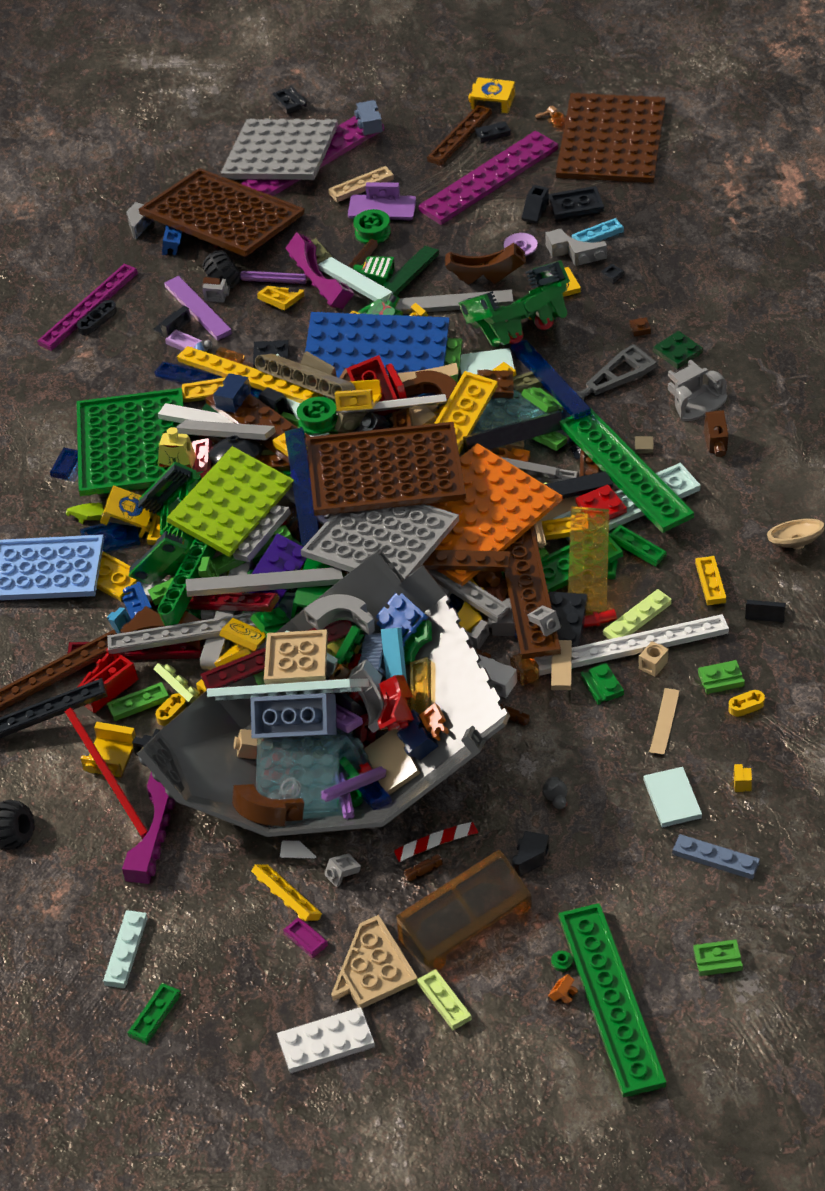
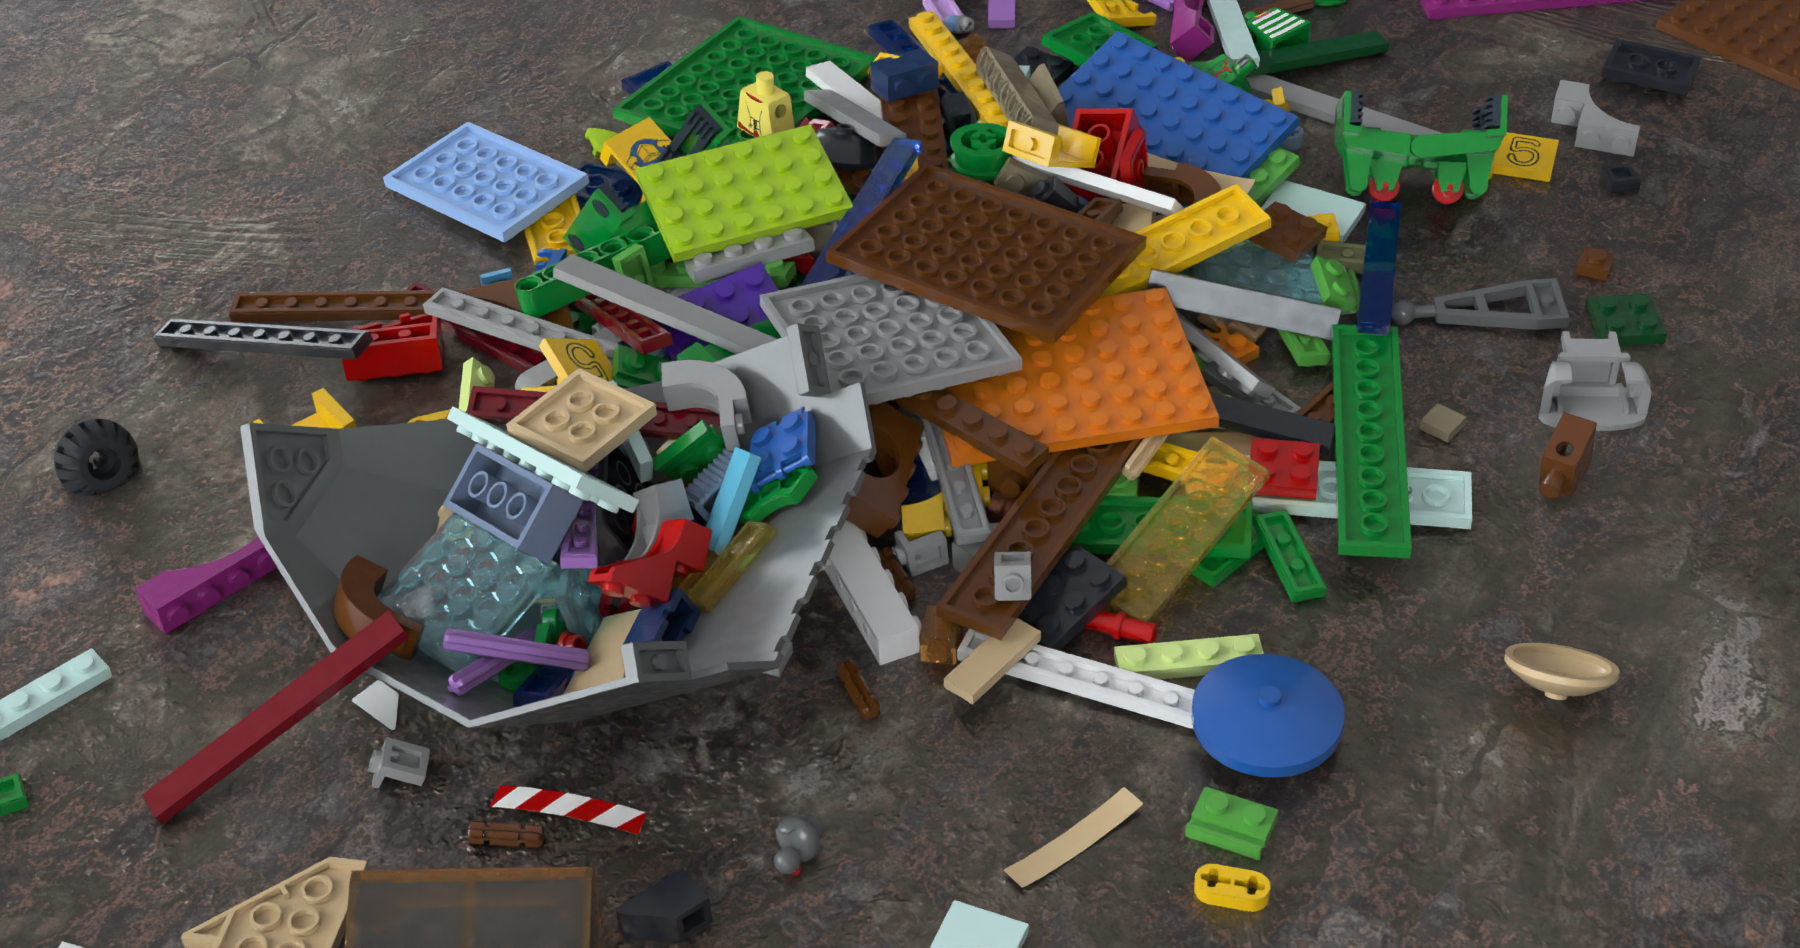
camera: 35 degrees right, 5 degrees down
red tile [64,708,148,839] -> none
bright green plate [107,682,169,721] -> none
yellow plate [251,864,322,922] -> none
magenta tile [283,917,328,958] -> none
orange plate [419,703,449,741] -> none
reddish brown arch [445,242,525,285] -> none
lavender dish [504,233,537,256] -> none
black slope [521,185,549,224] -> none
medium azure tile [572,218,624,243] -> none
green plate [580,663,624,705] -> none
tan brick [639,641,669,677] -> none
yellow plate [695,556,726,605] -> none
black panel [745,600,786,623] -> none
none -> dark red tile [142,610,410,824]
none -> green plate [1041,12,1158,66]
none -> blue dish [1191,654,1345,777]

